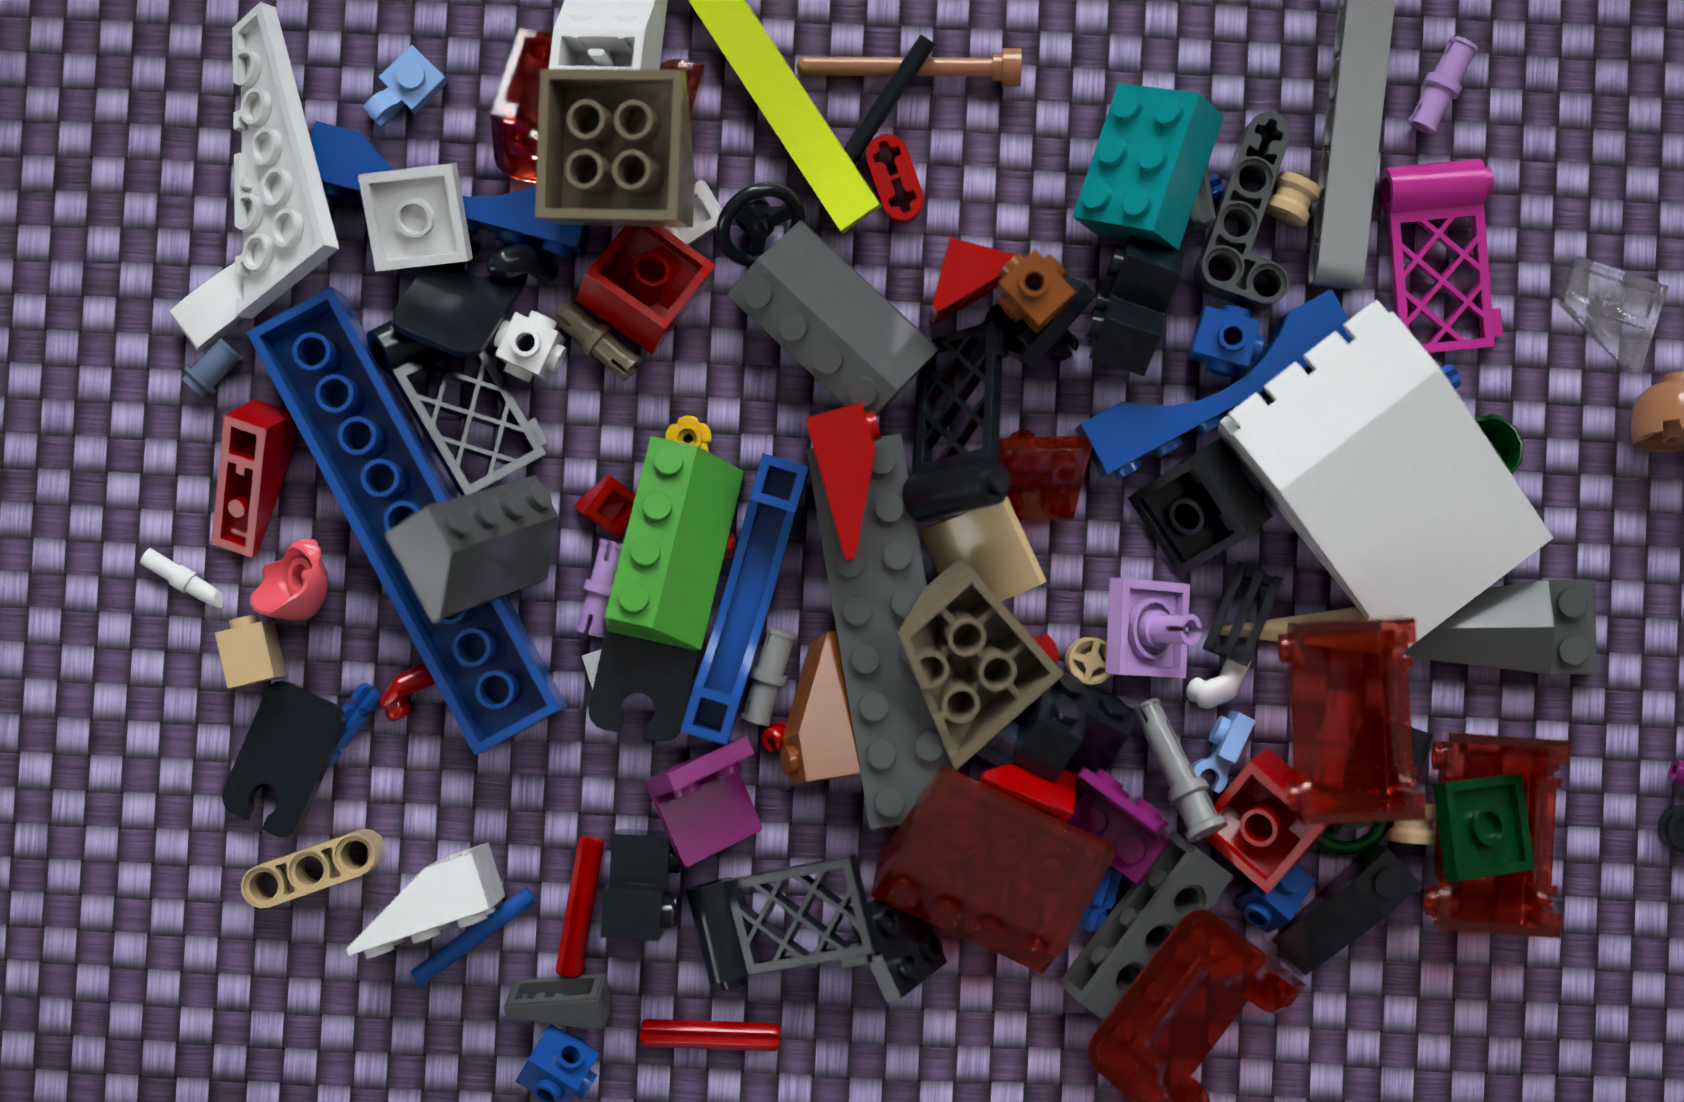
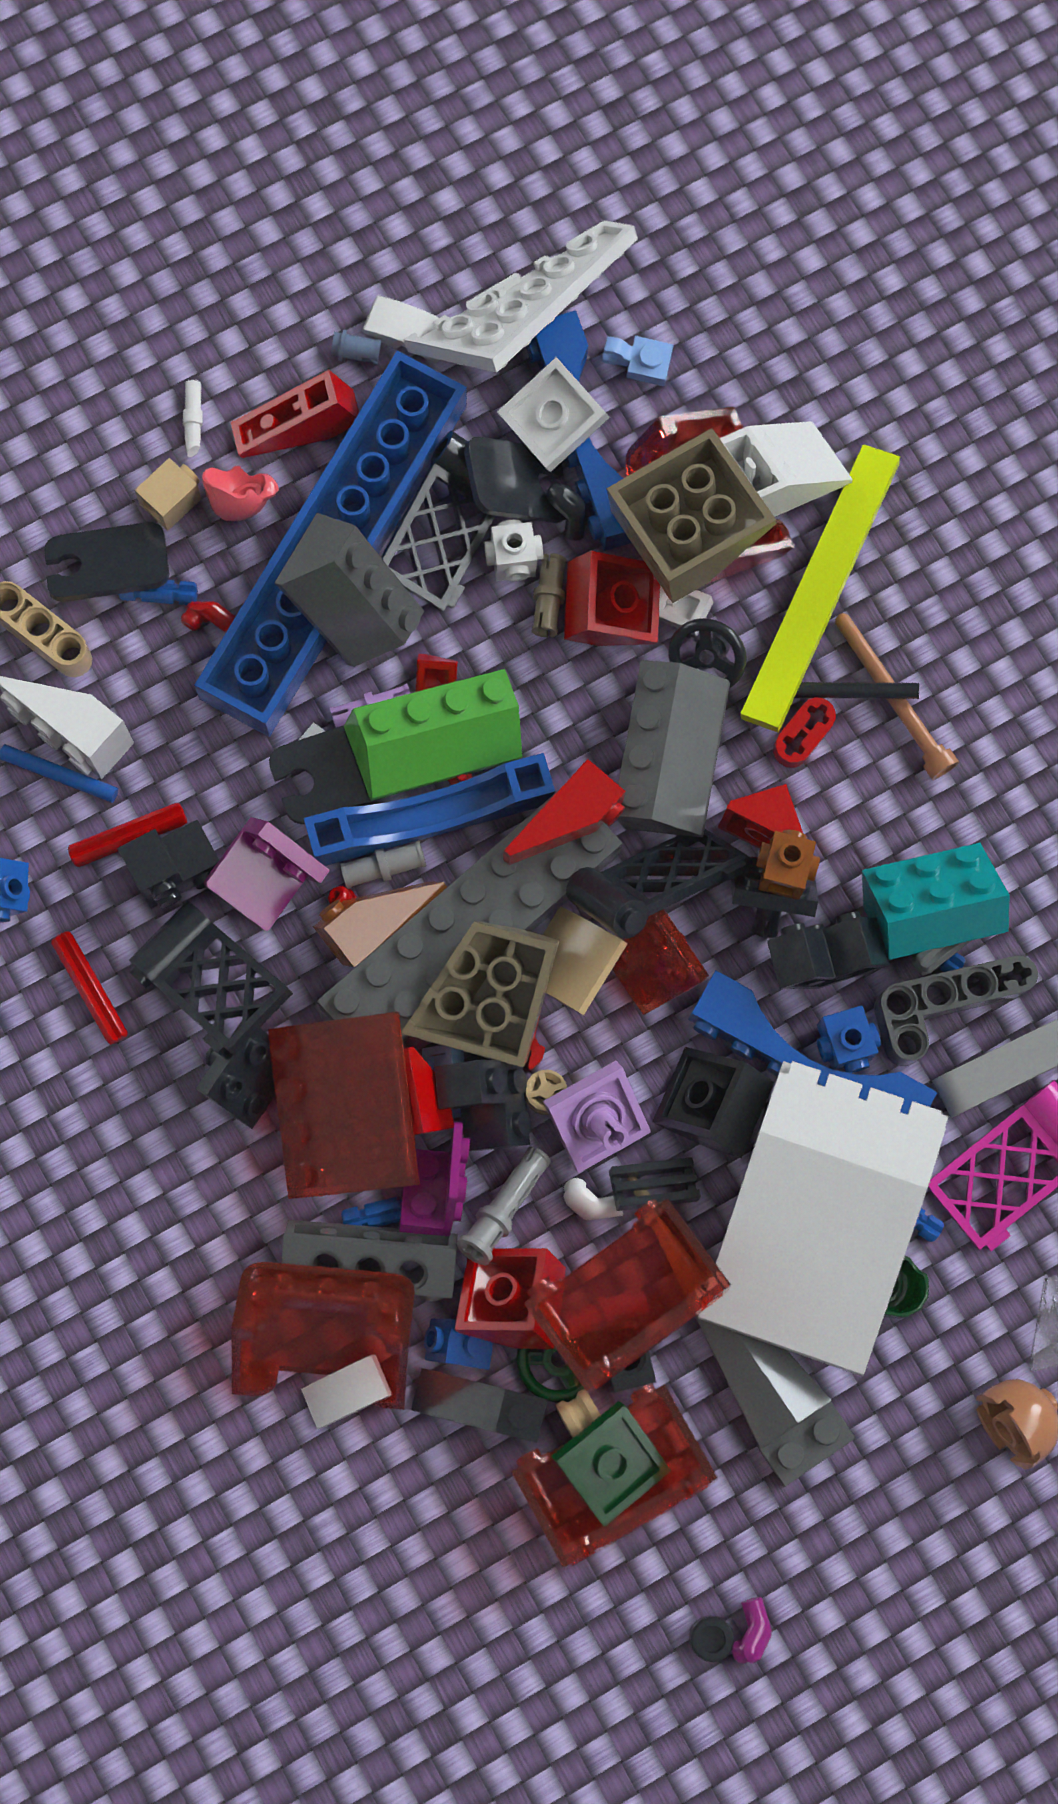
camera: 50 degrees right, 10 degrees down
dark grey slope [504,973,612,1030] -> none
yellow plate [665,416,712,451] -> none
light blue plate [1192,710,1256,793] -> none
tan wheel [1265,171,1322,227] -> none
none -> white slope [301,1355,392,1429]

